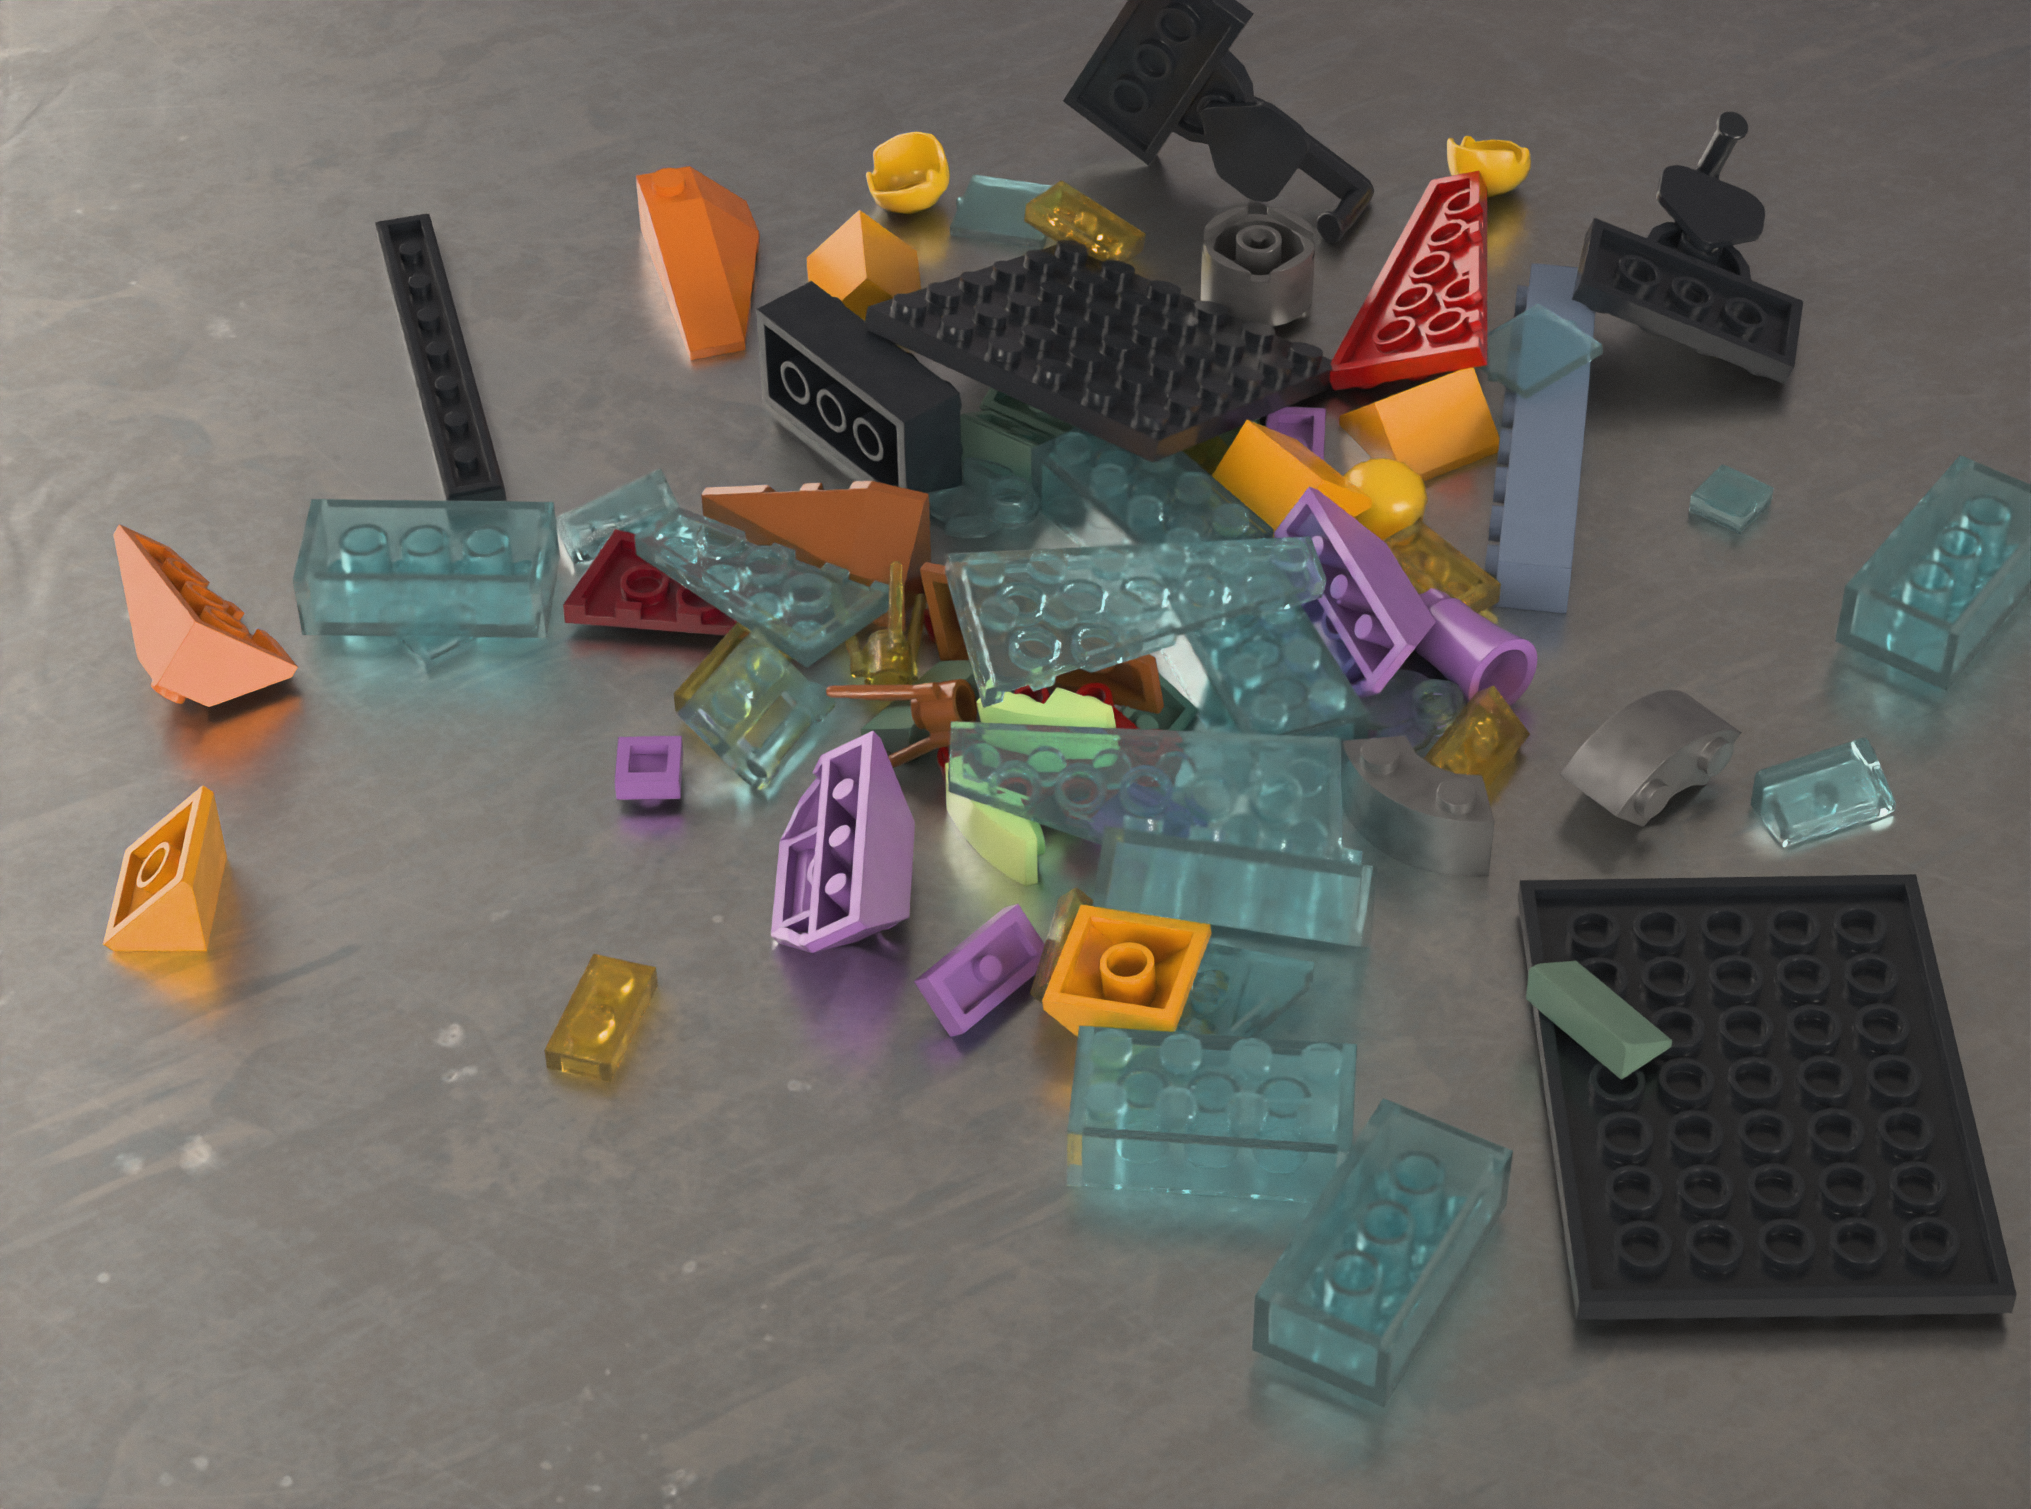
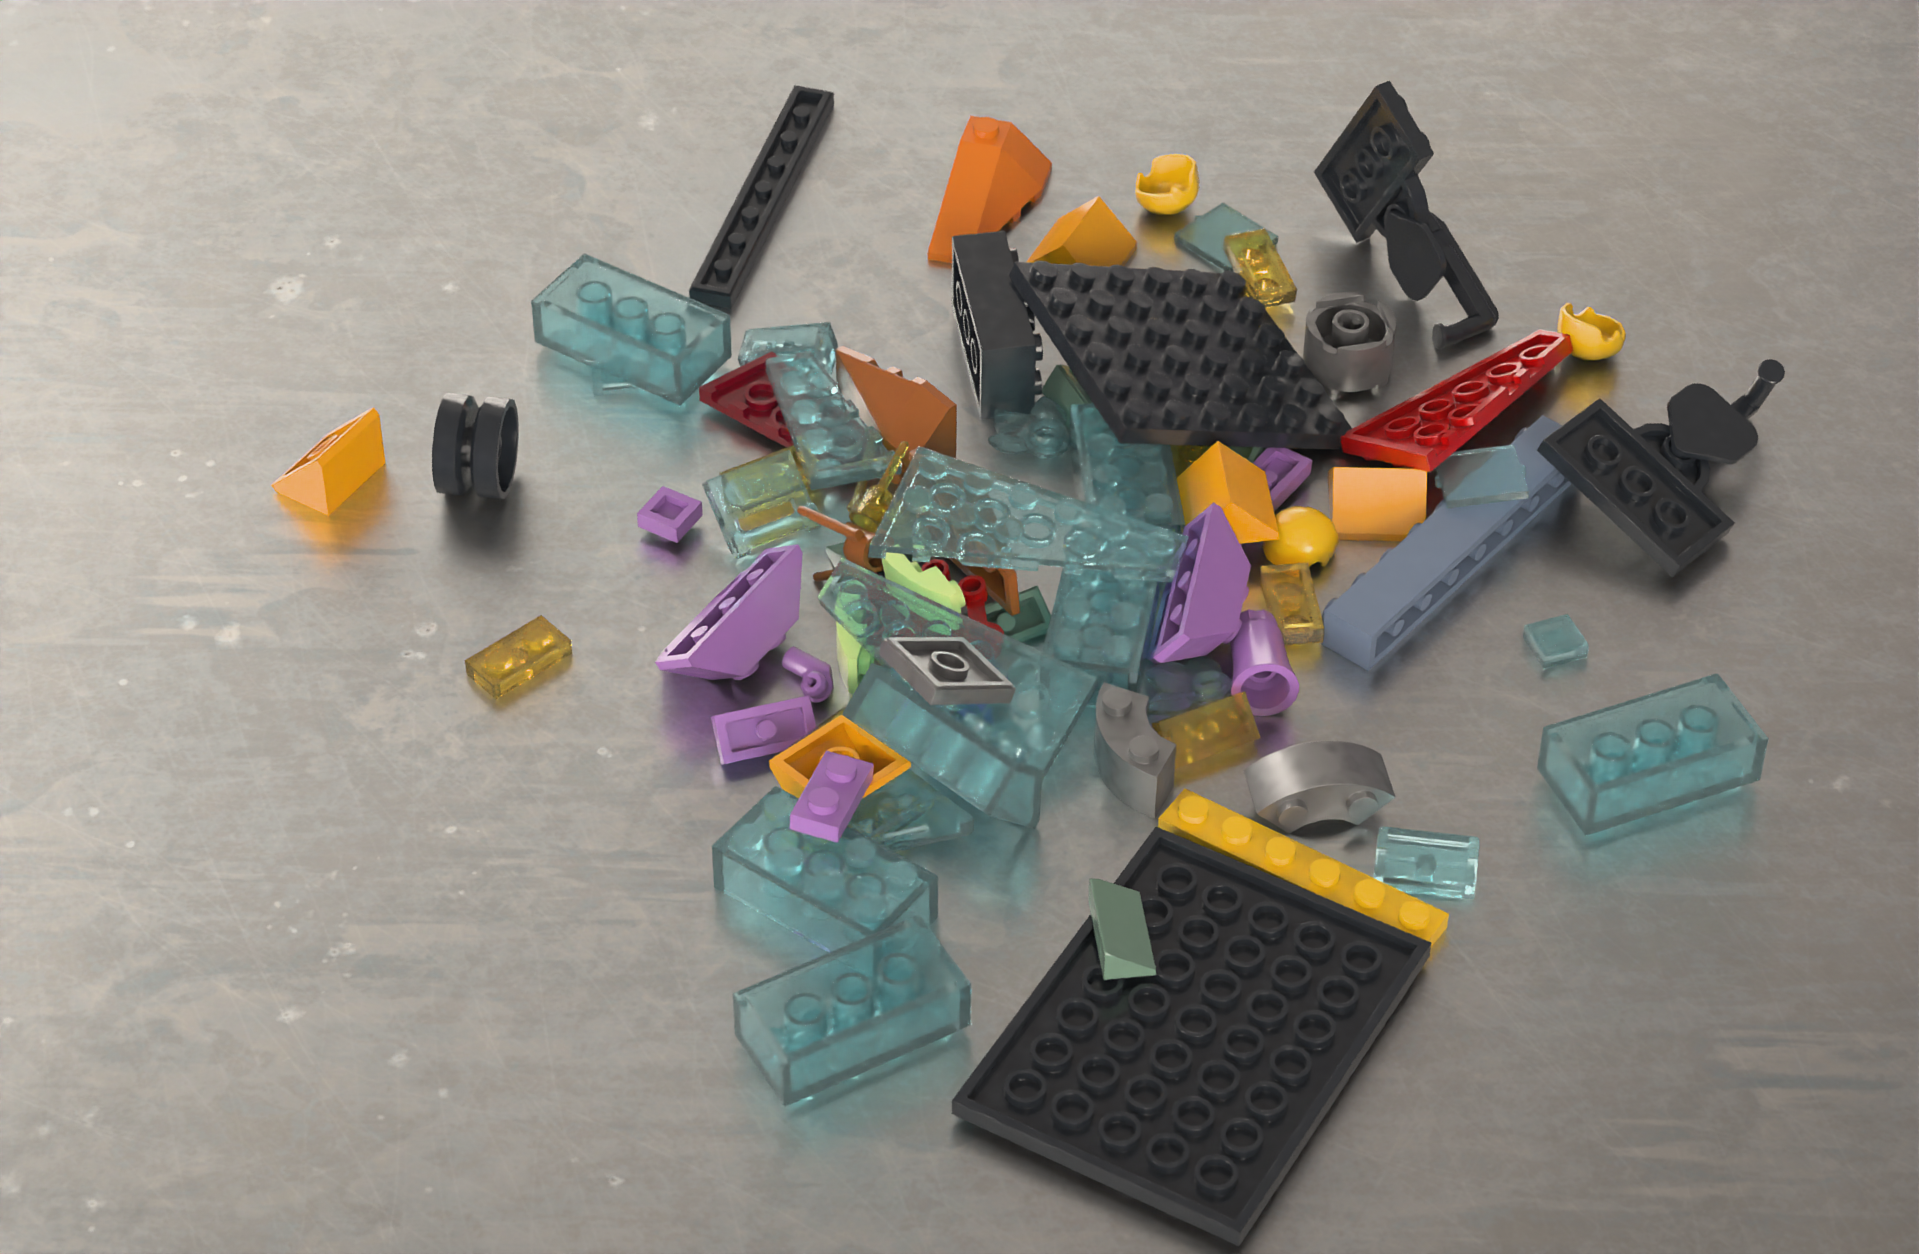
camera: 30 degrees right, 0 degrees up
orange wedge [113,524,298,707] -> none
none -> black wheel [432,393,519,500]
none -> medium lavender arm [782,646,834,703]
none -> medium lavender plate [789,750,874,843]
none -> flat silver tile [878,637,1016,705]
none -> yellow plate [1158,788,1449,948]

